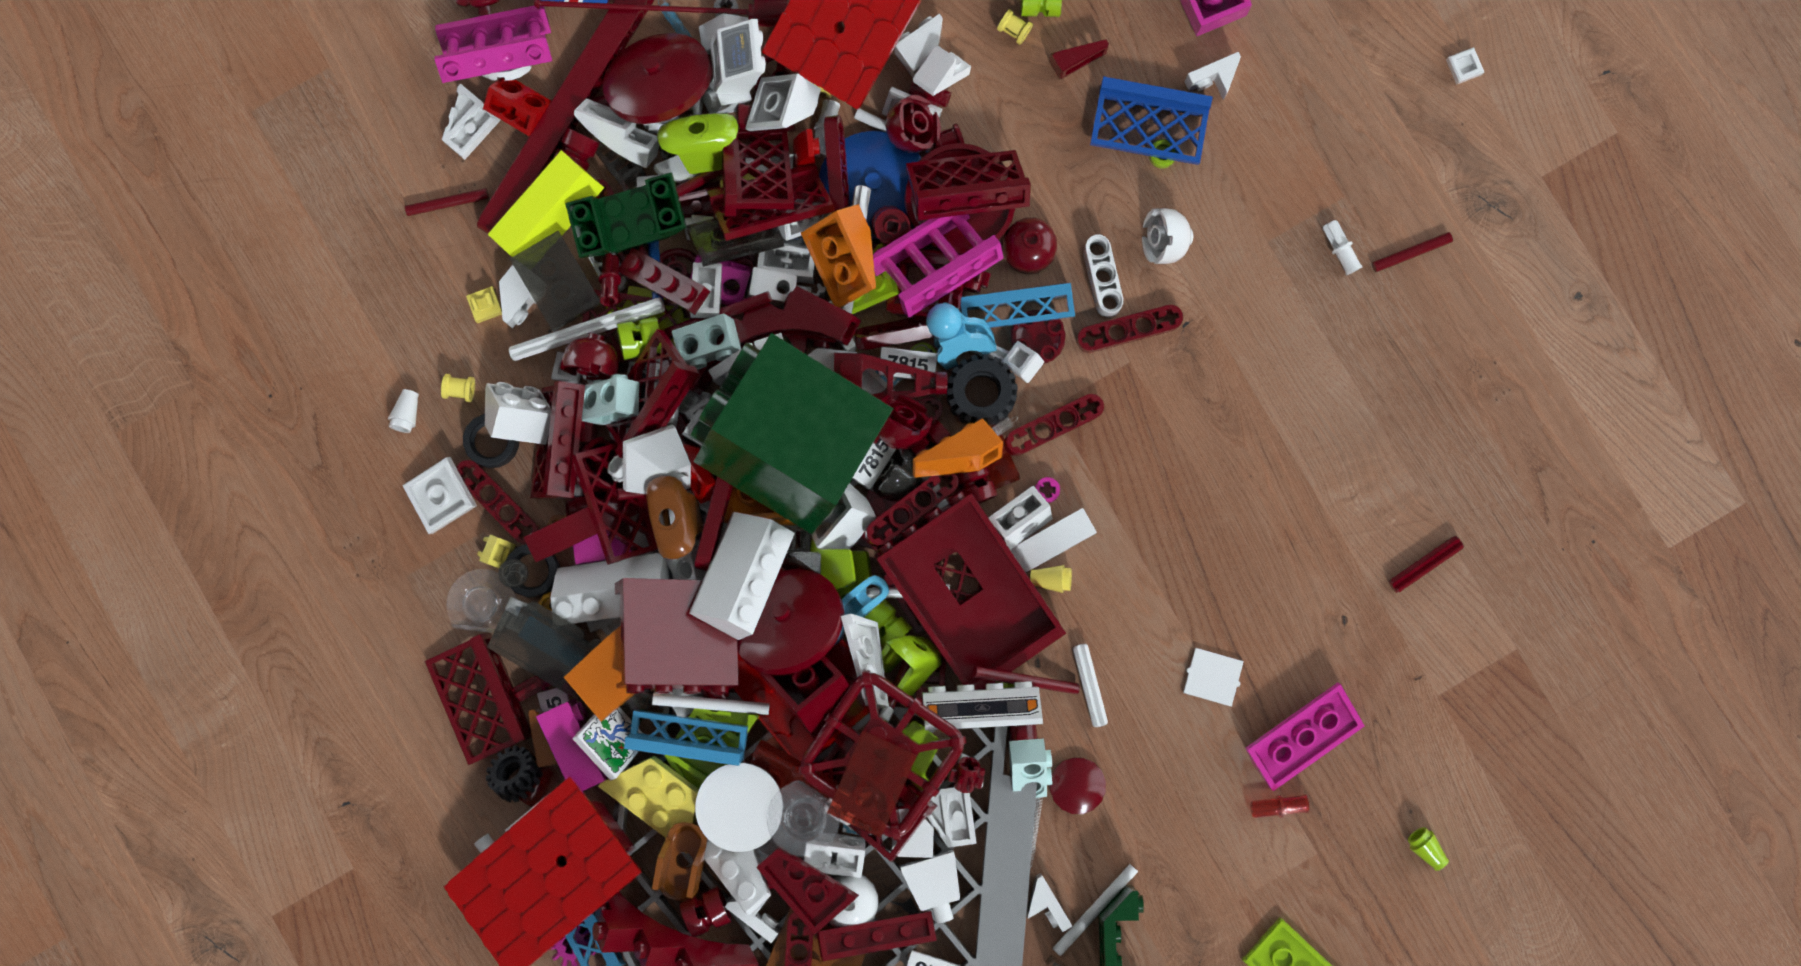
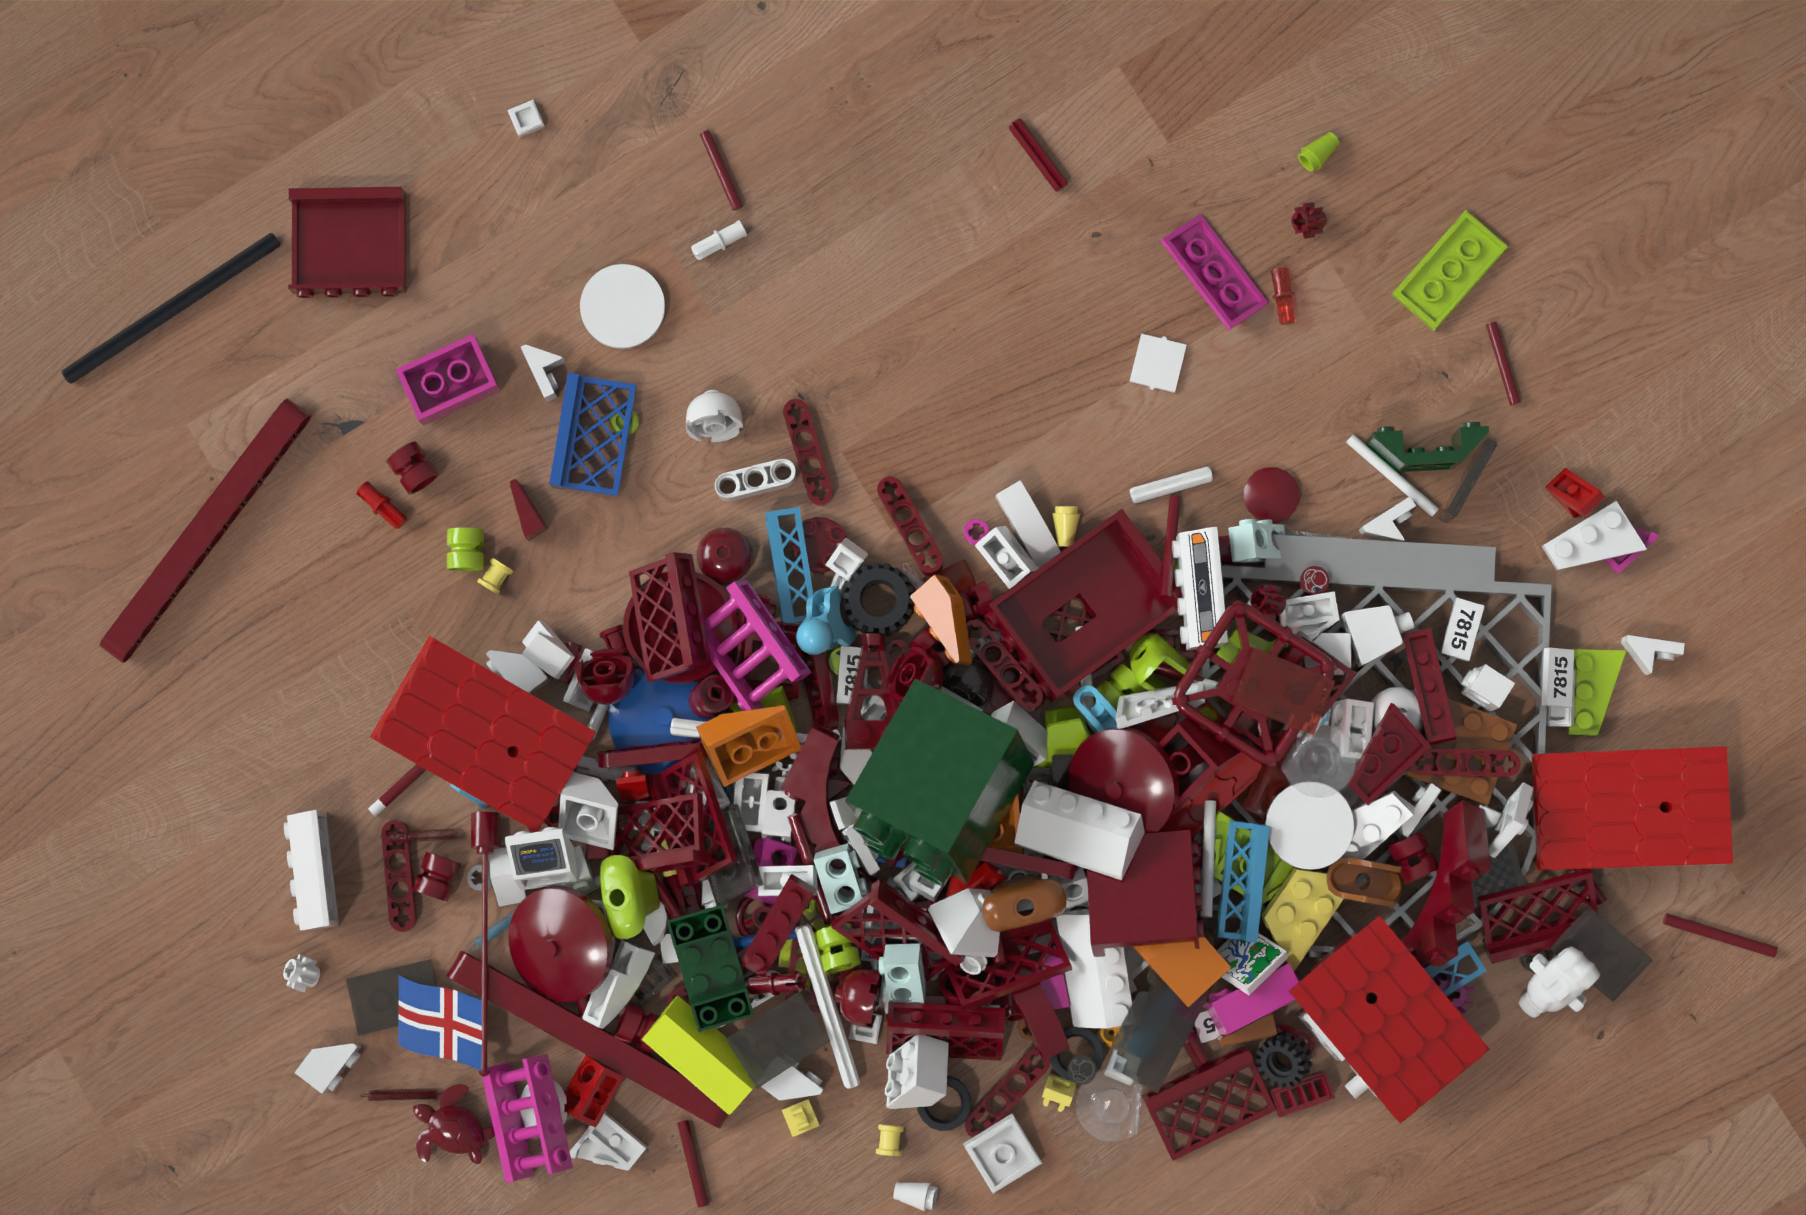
camera: 90 degrees left, 0 degrees up
none -> white tile [580,264,665,349]
none -> dark red slope [1269,1070,1335,1118]
none -> dark red gear [1291,202,1327,239]
none -> dark red tile [1299,566,1329,595]

